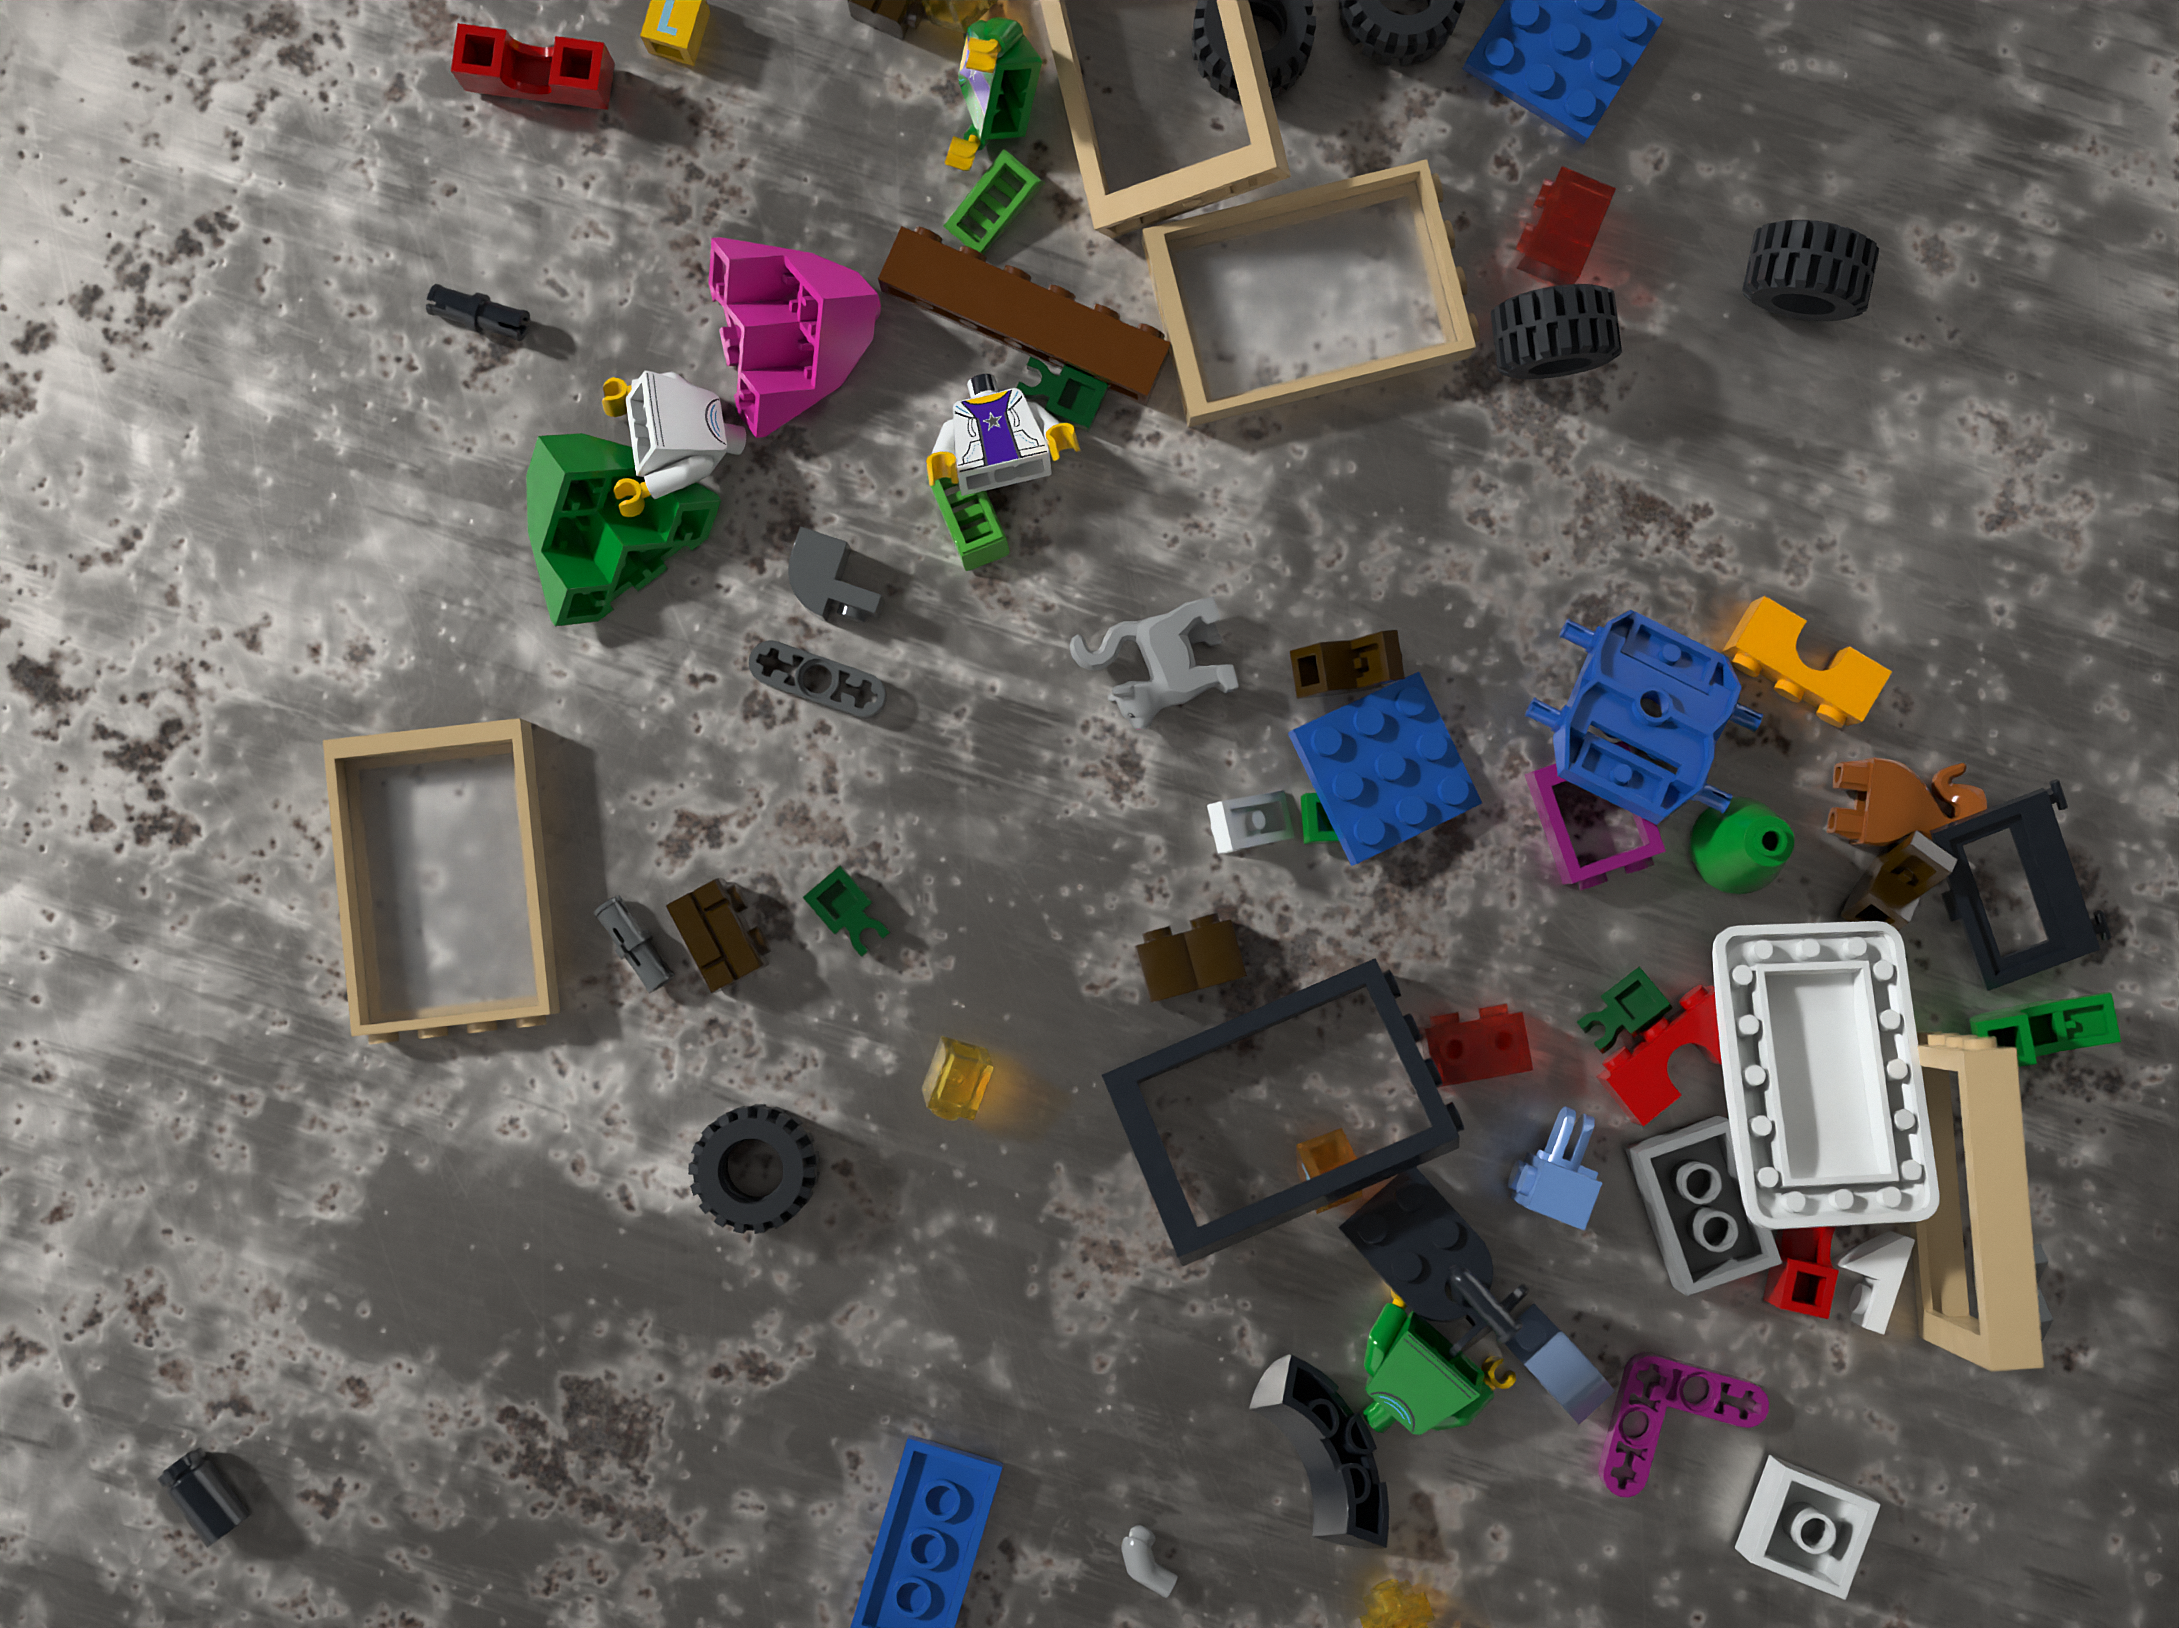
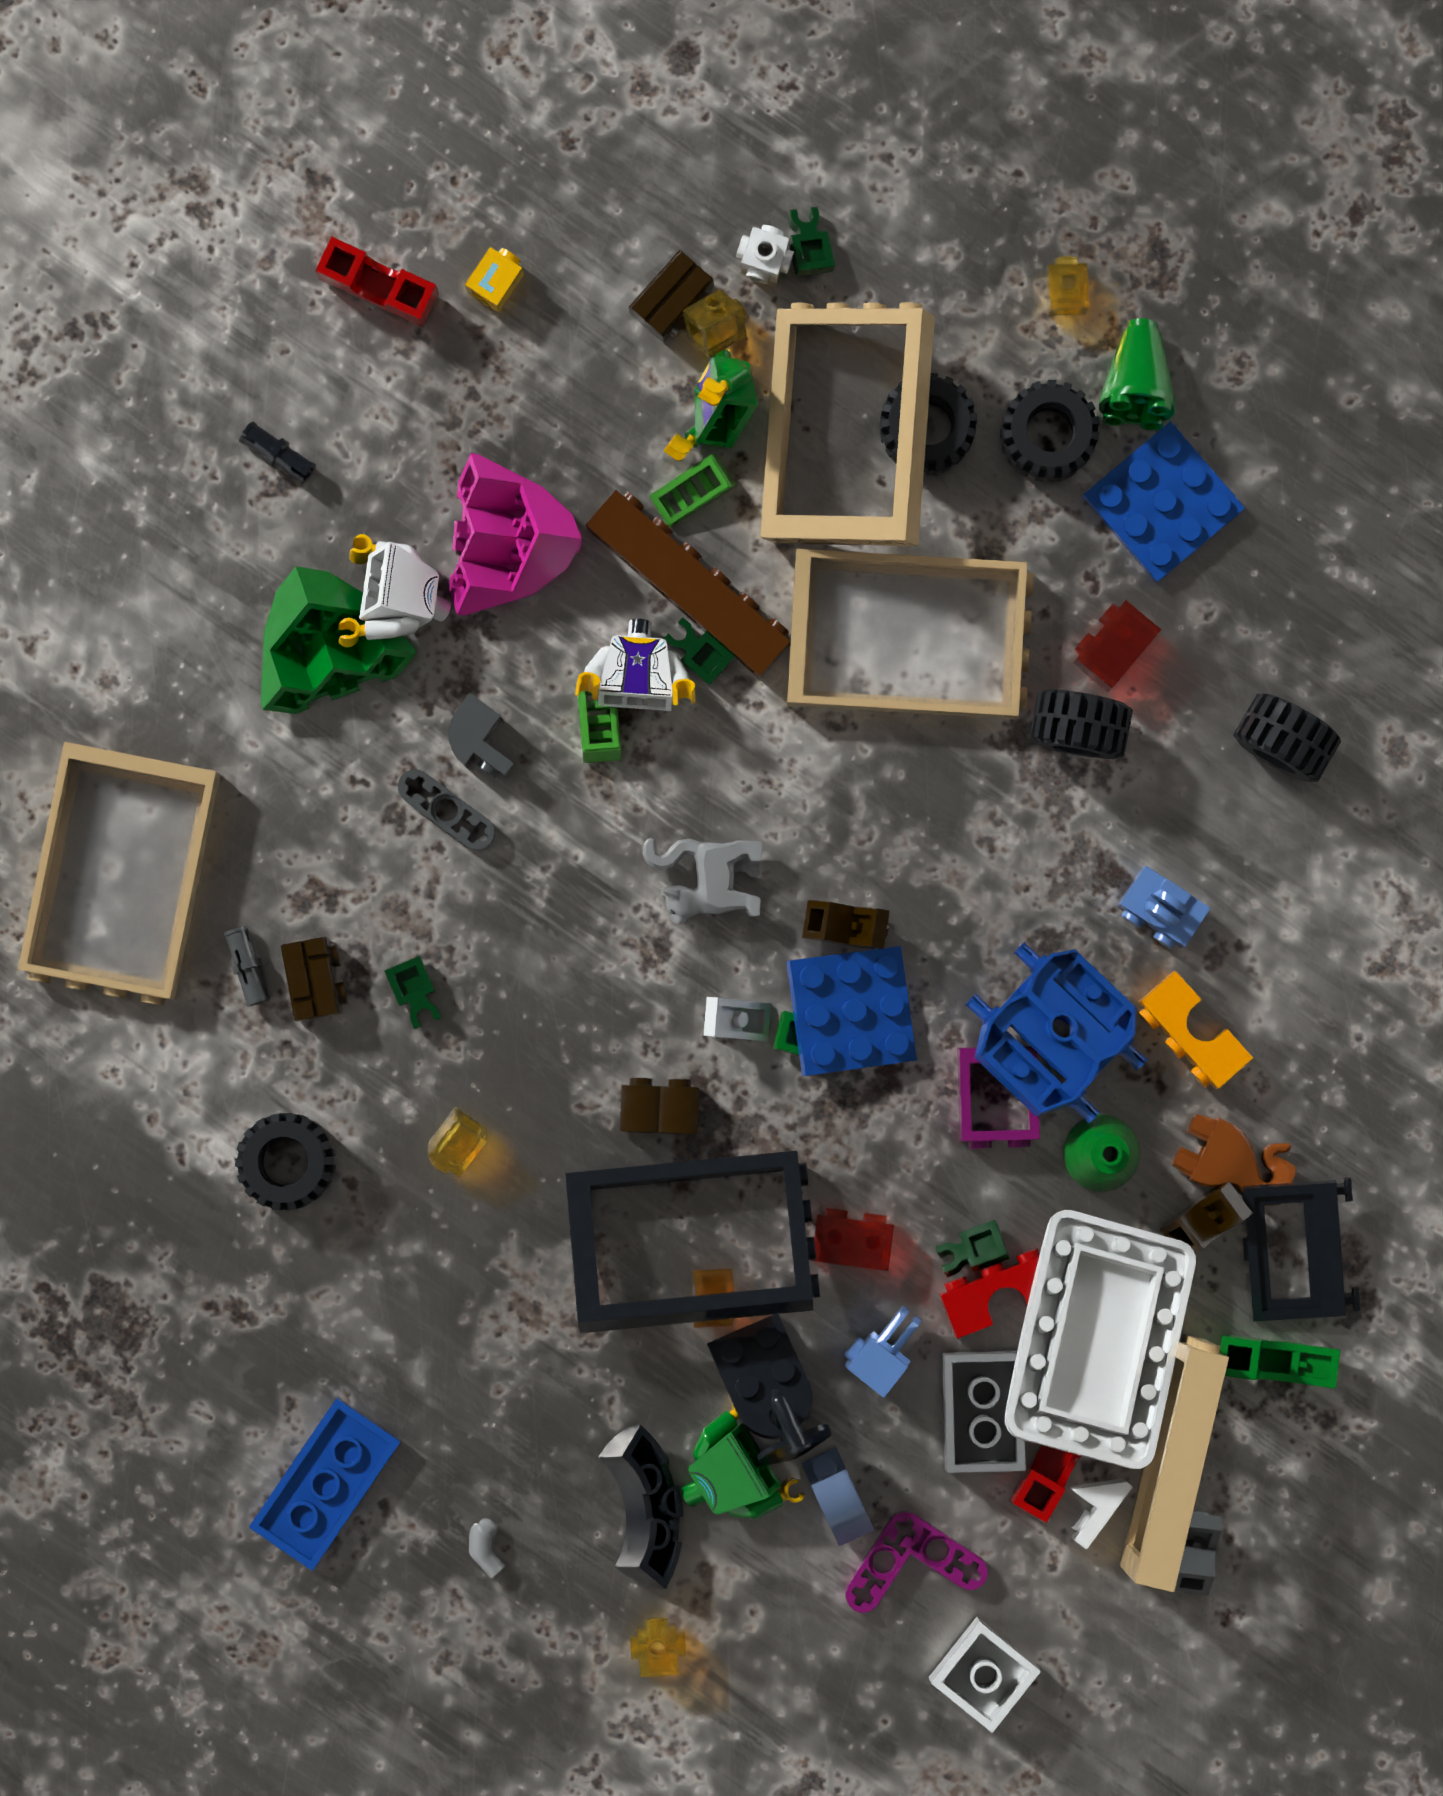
camera: 20 degrees right, 0 degrees up
none -> medium blue brick [1117,866,1211,950]

